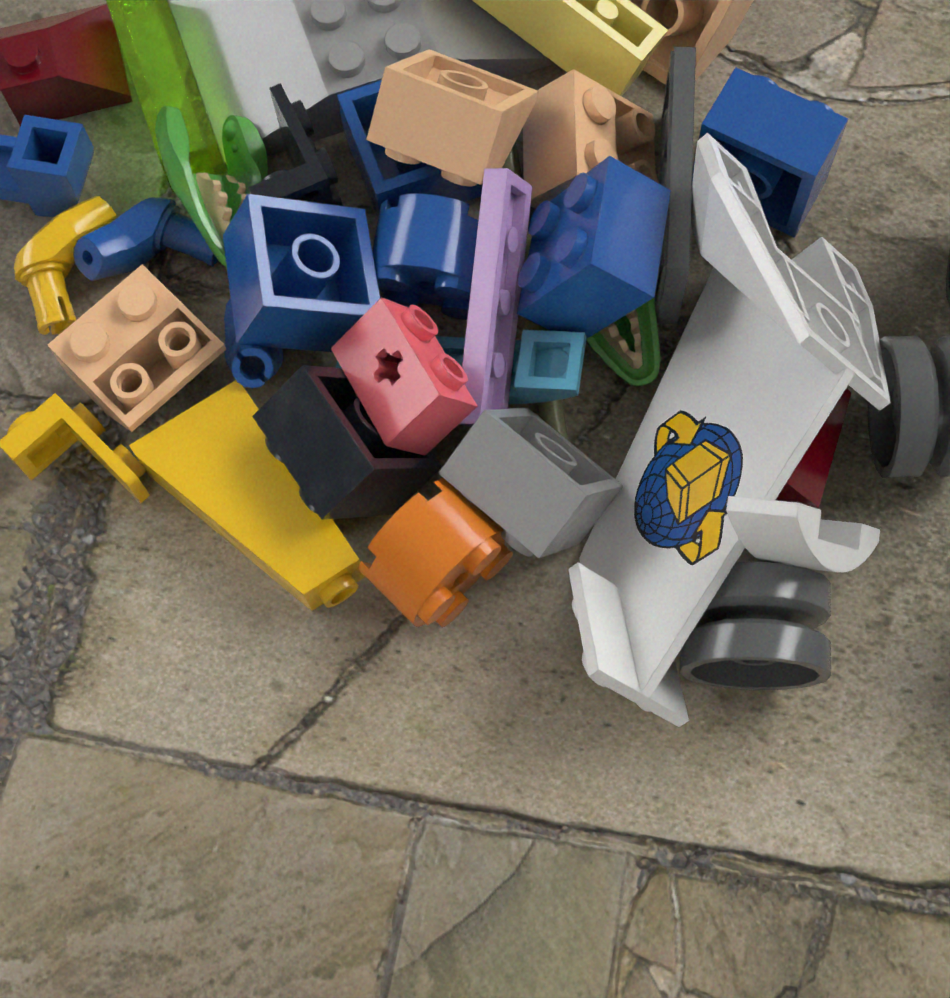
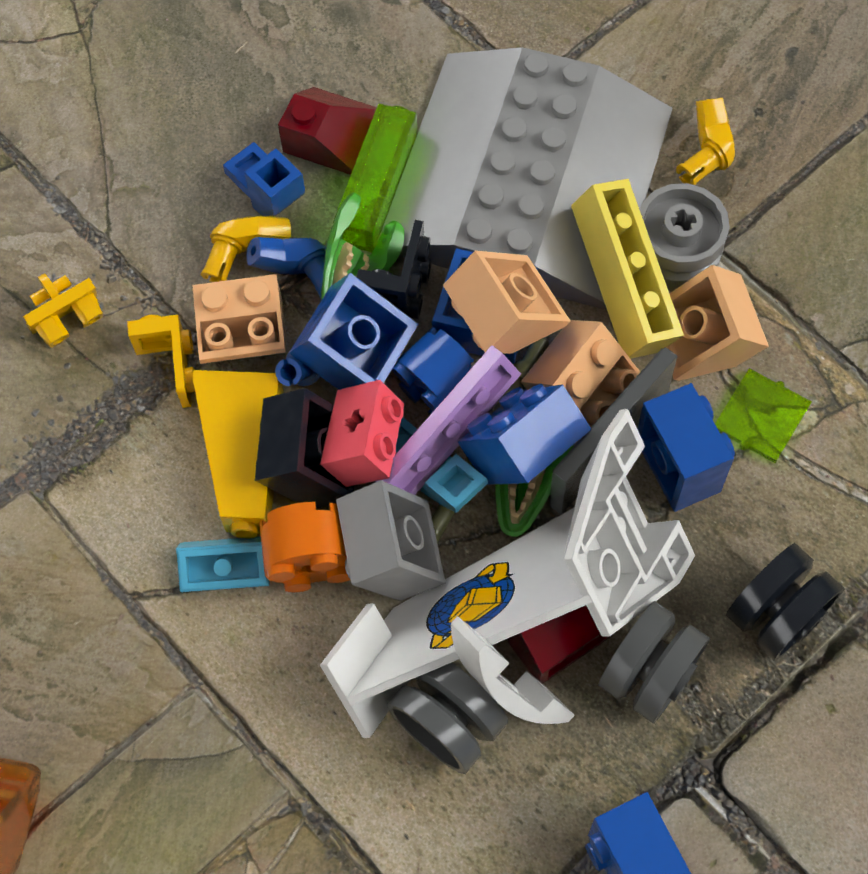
camera: 35 degrees right, 5 degrees down
none -> medium azure slope [176,536,270,592]
none -> clear neon green piece [715,368,812,464]

